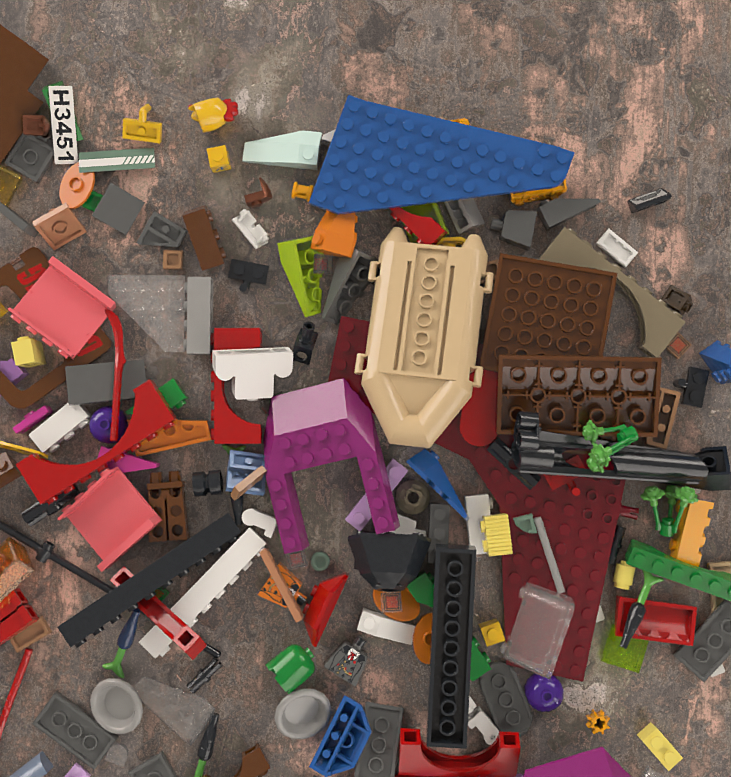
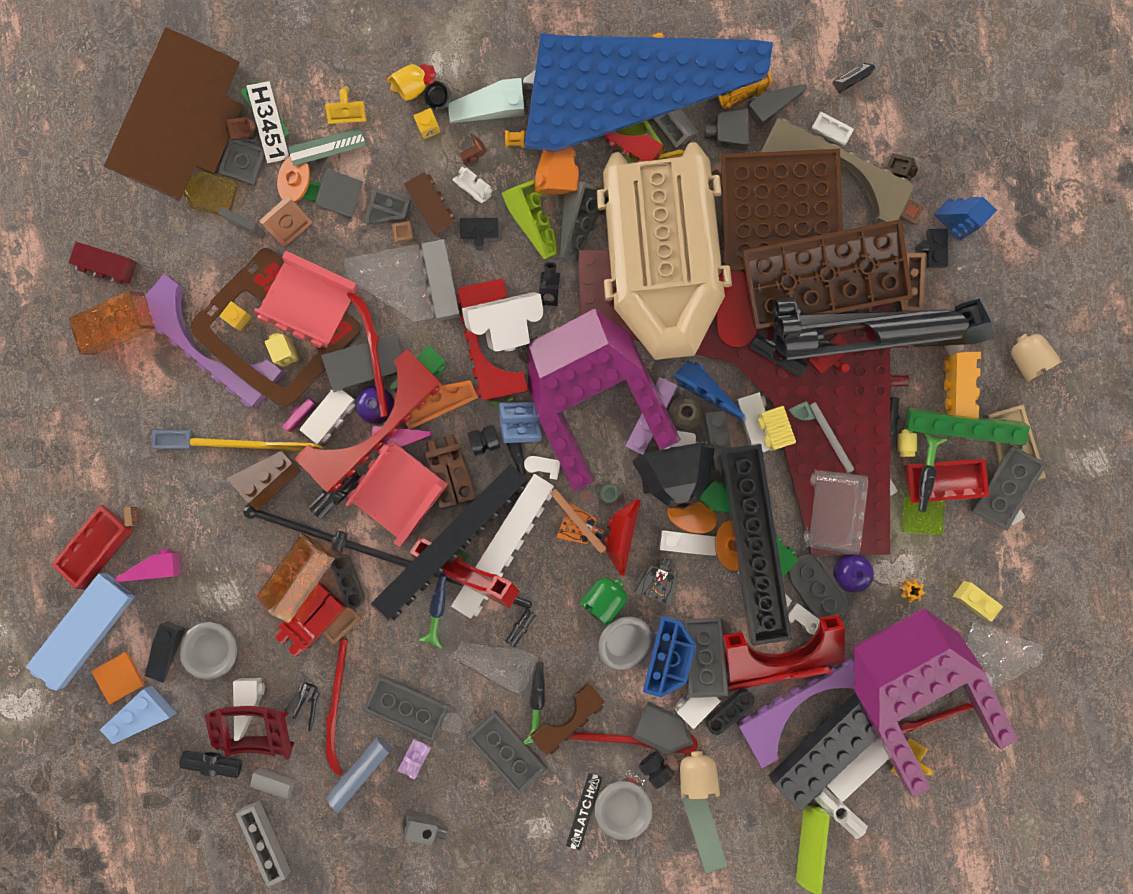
camera: 10 degrees left, 0 degrees up
light grey piece [90,678,143,734] -> none
medium nougat tile [230,466,267,501] -> none
tile [380,592,402,613] -> none
yellow brick [478,618,505,647] -> none
bright green plant [582,420,638,473] -> none
bright green plant [640,485,698,537] -> none
none -> black beam [331,554,365,609]
none -> black hair [423,81,452,111]

